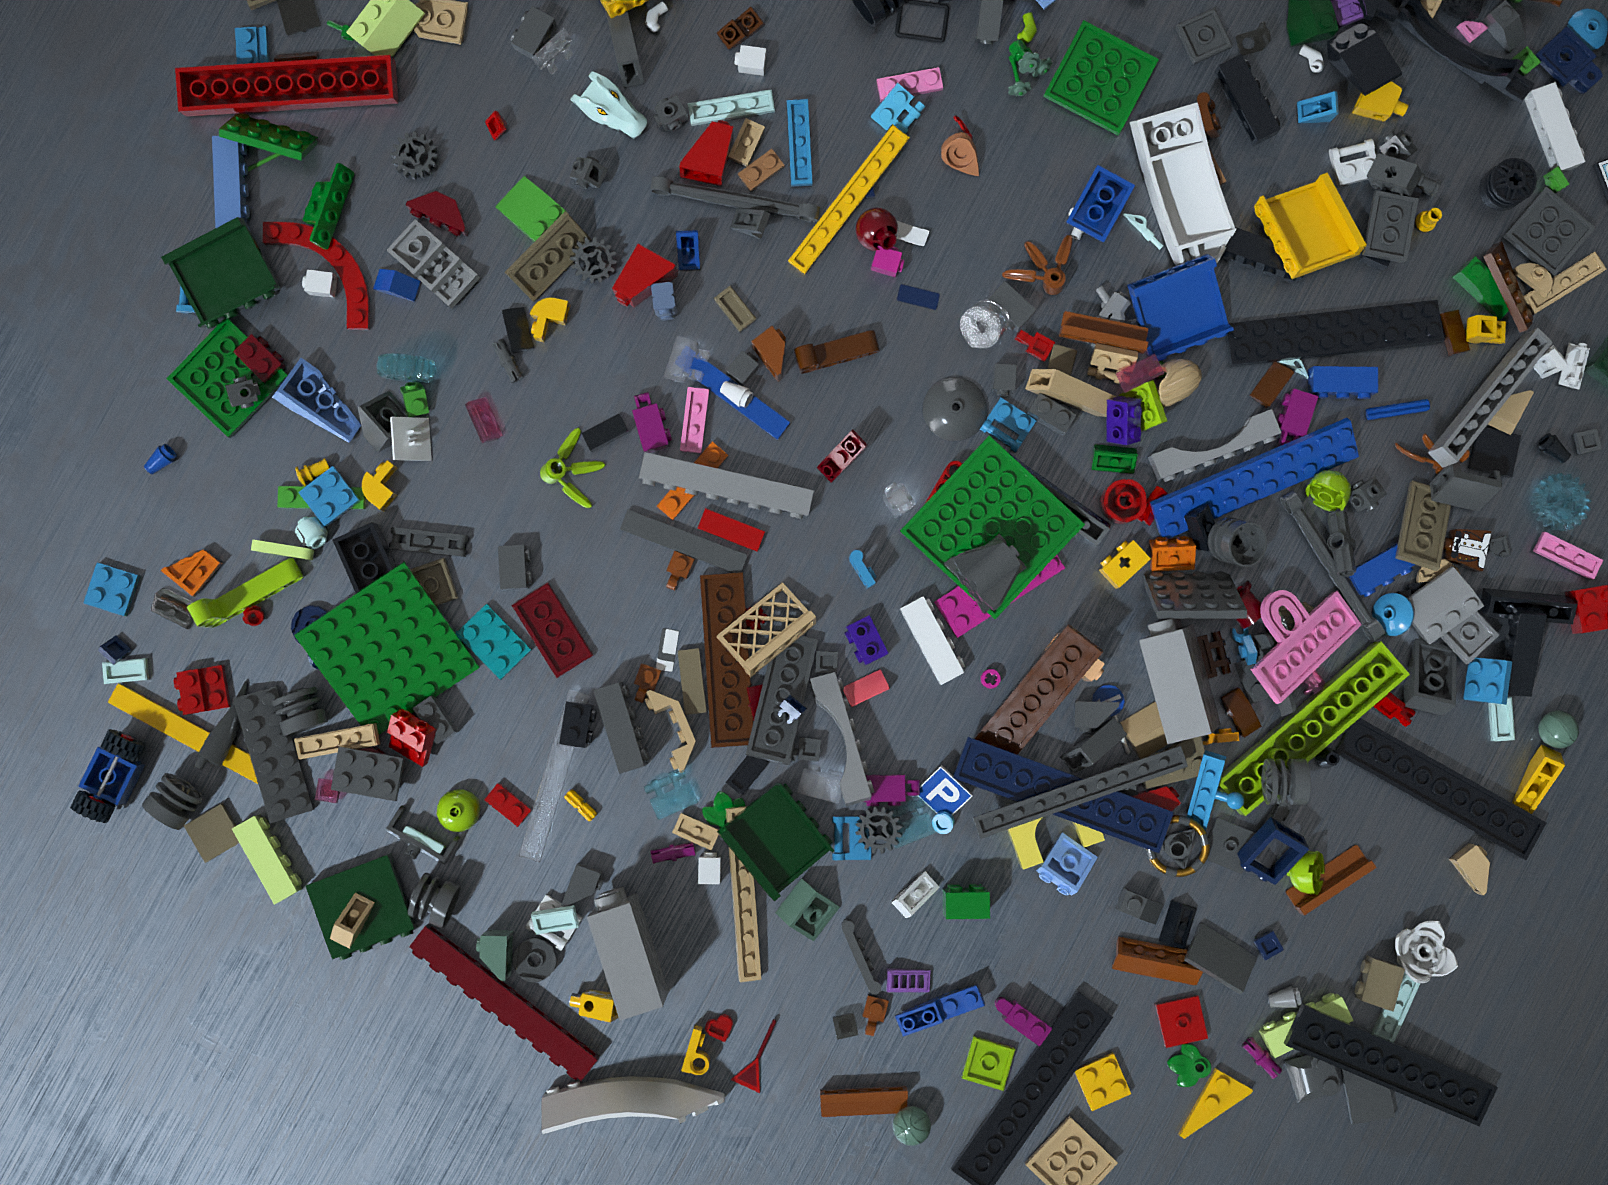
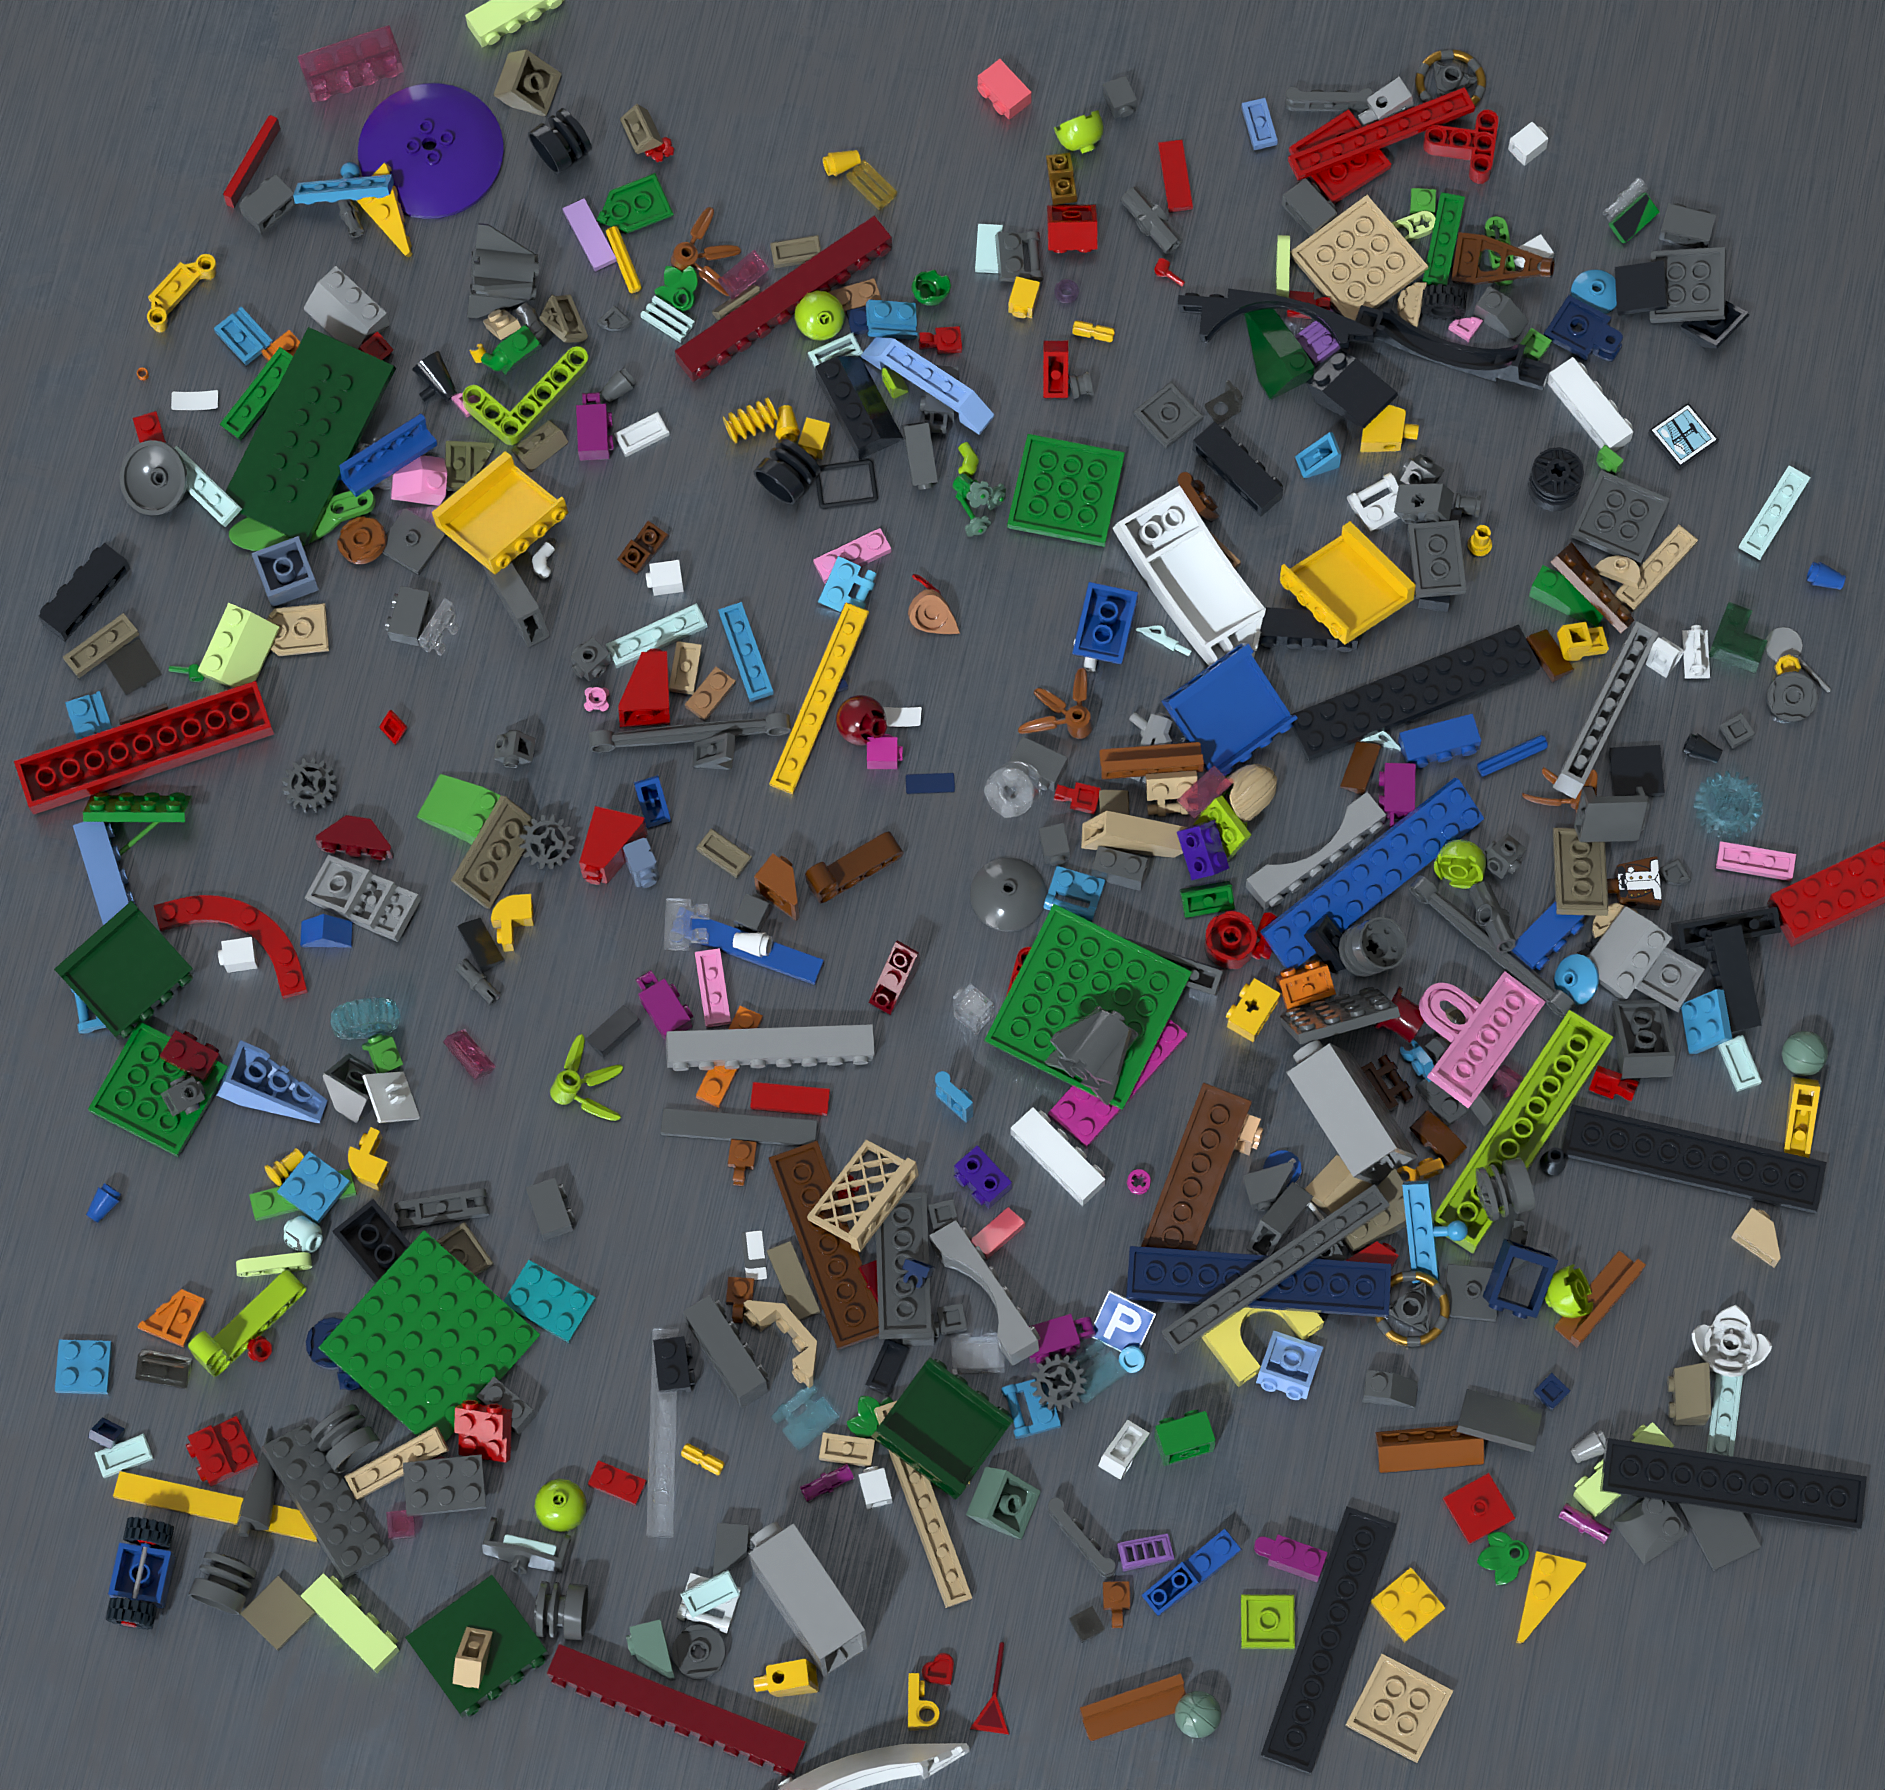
camera: 10 degrees left, 15 degrees down
green bracket [302,163,355,249] -> none
dark red tile [511,583,594,678] -> none
light aqua animal [571,72,648,139] -> none
black slope [1159,900,1197,949] -> none
white arm [1299,44,1324,73] -> none
tan slope [1488,390,1534,435] -> none
none -> bright pink plate [584,687,610,712]

